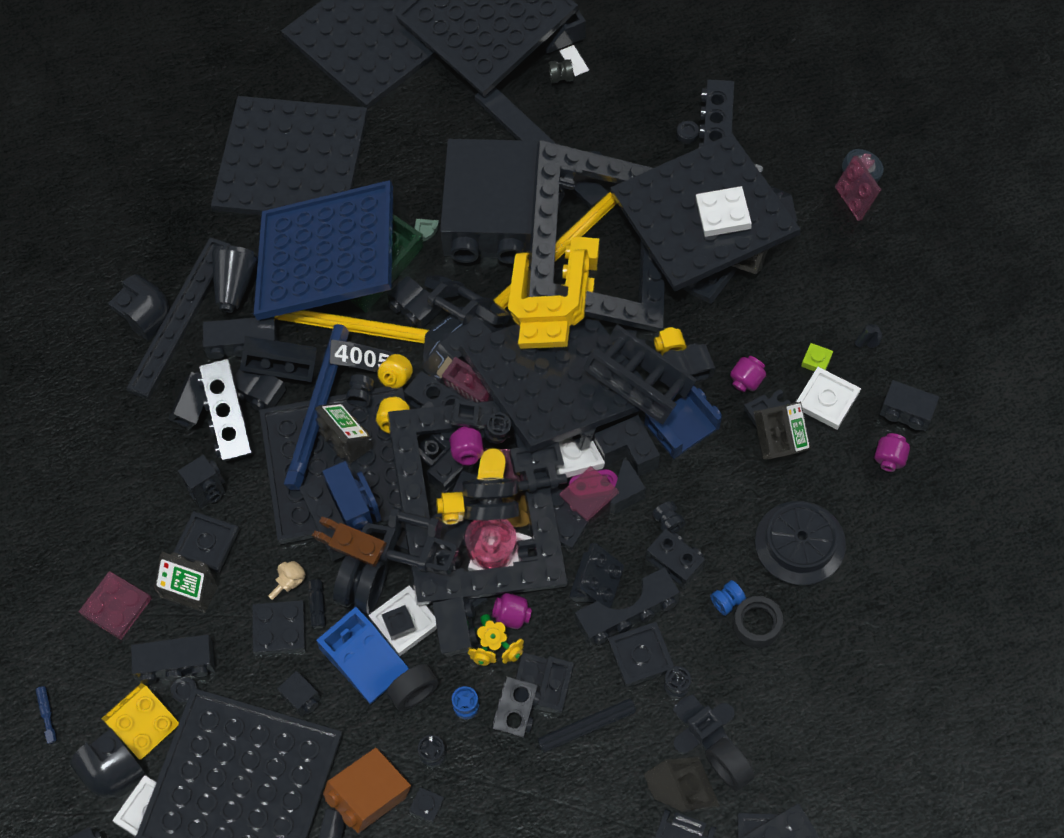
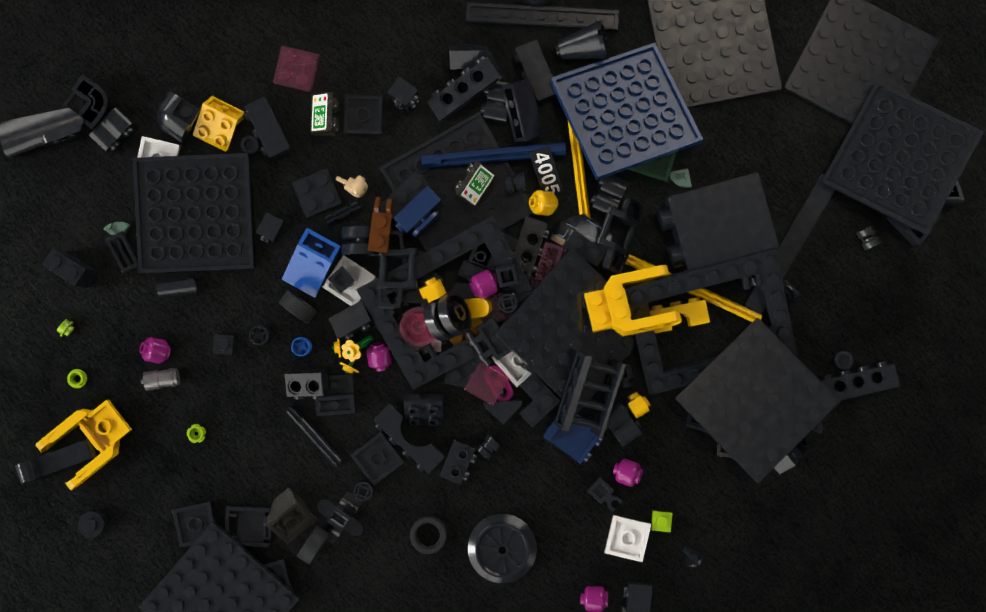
camera: 70 degrees right, 25 degrees up
dark blue piece [35,686,56,744] -> none
dark orange brick [323,748,411,833] -> none
yellow head [376,397,410,433] -> none
white sticker [560,45,589,76] -> none
white plate [696,186,751,237] -> none
blue wheel [710,580,746,615] -> none
clear smoke slope [753,401,811,459] -> none
clear pink plate [835,149,883,220] -> none

